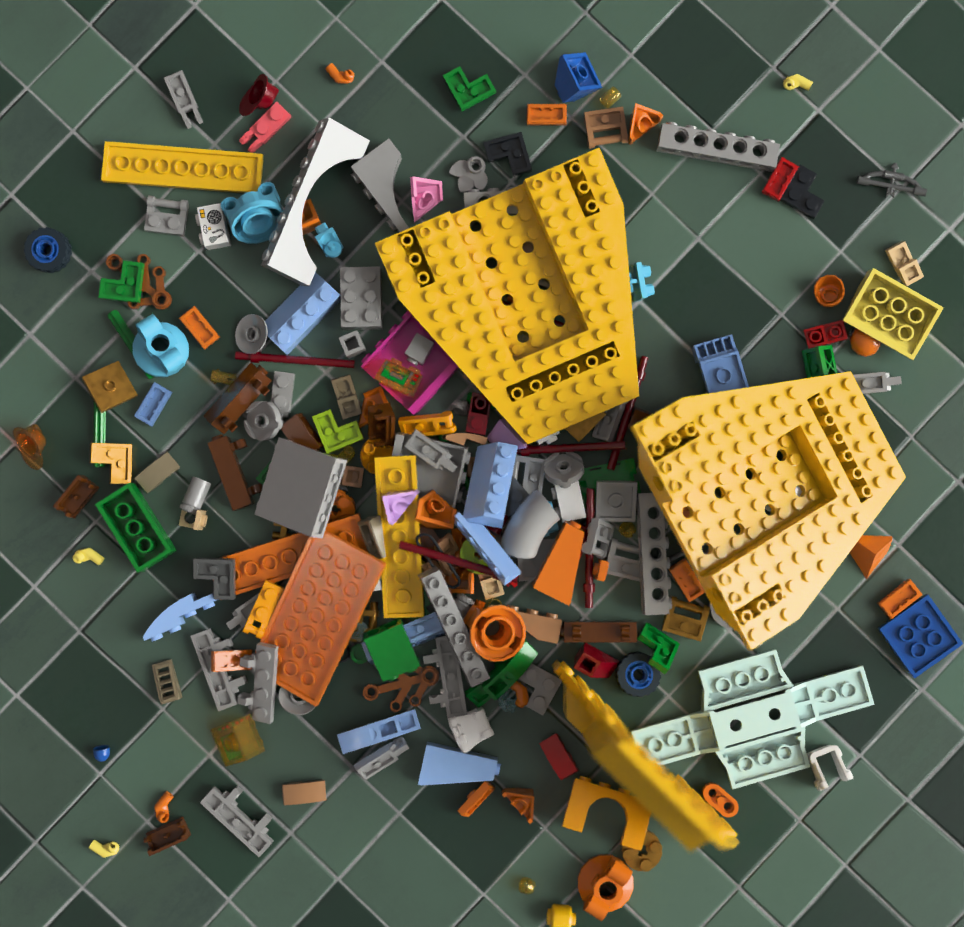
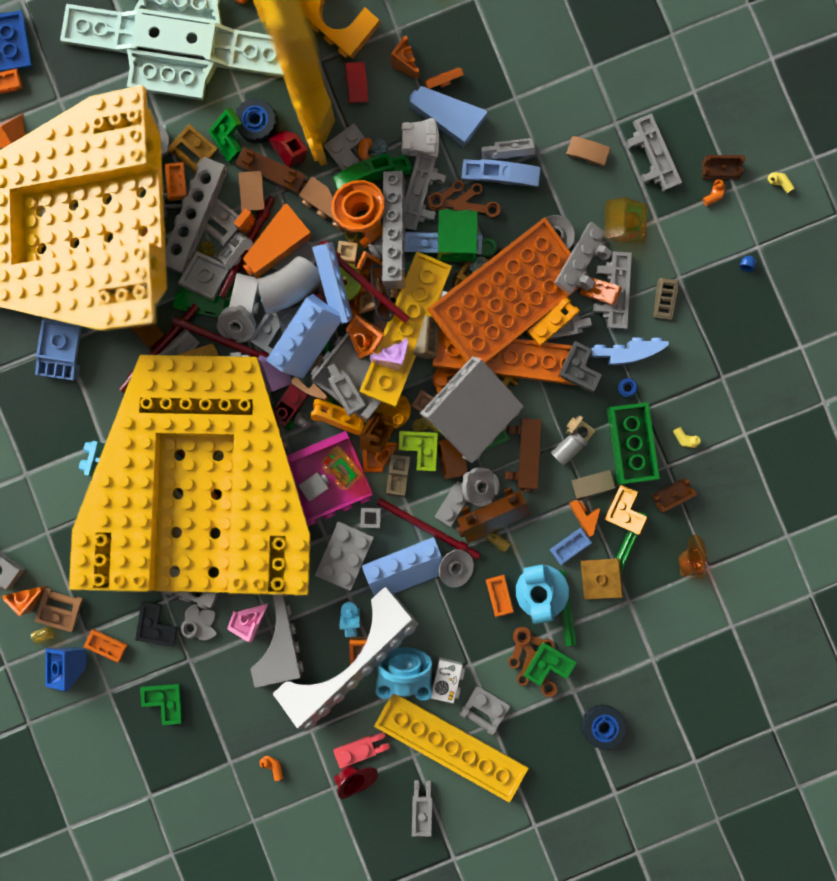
camera: 155 degrees left, 0 degrees up
none -> medium nougat panel [238,171,265,213]
none -> orange slope [568,499,600,537]
none -> blue plate [618,378,637,398]

